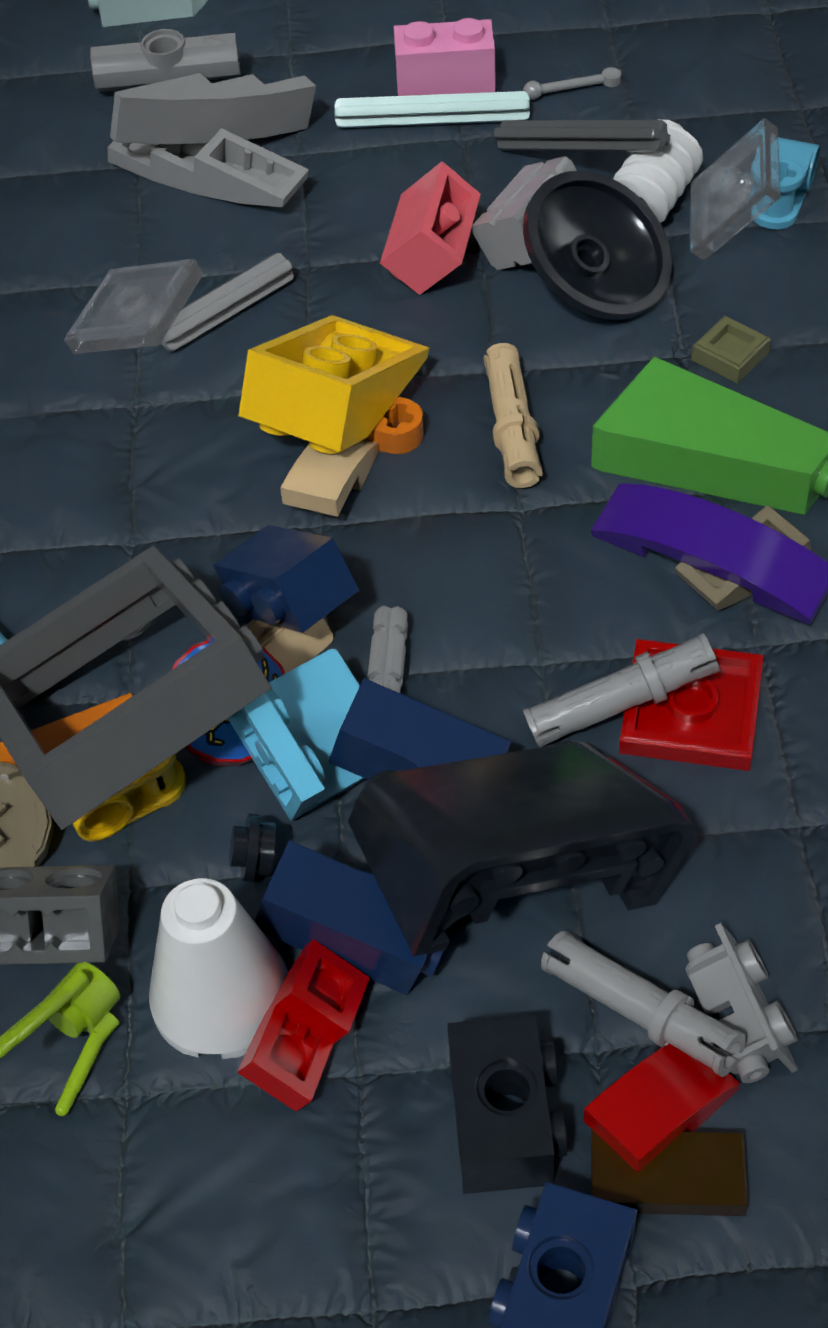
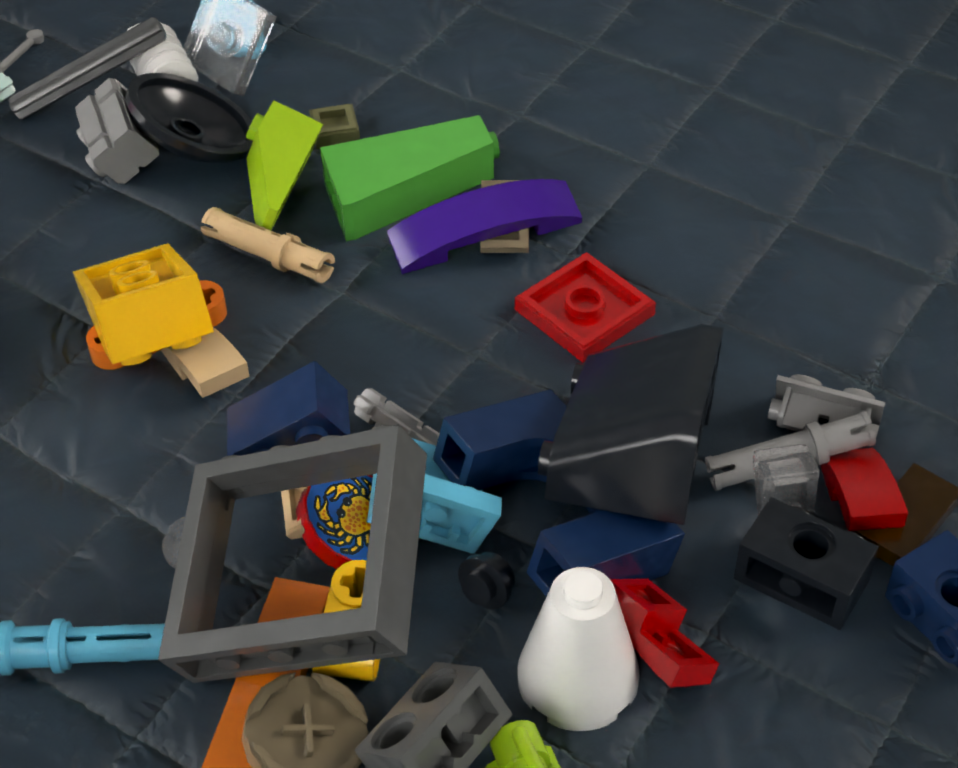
camera: 55 degrees left, 5 degrees down
coral brick [380,161,481,295] -> none
light grey pin [523,633,720,748] -> none
none -> lime slope [246,100,323,231]
none -> clear slope [753,444,819,515]

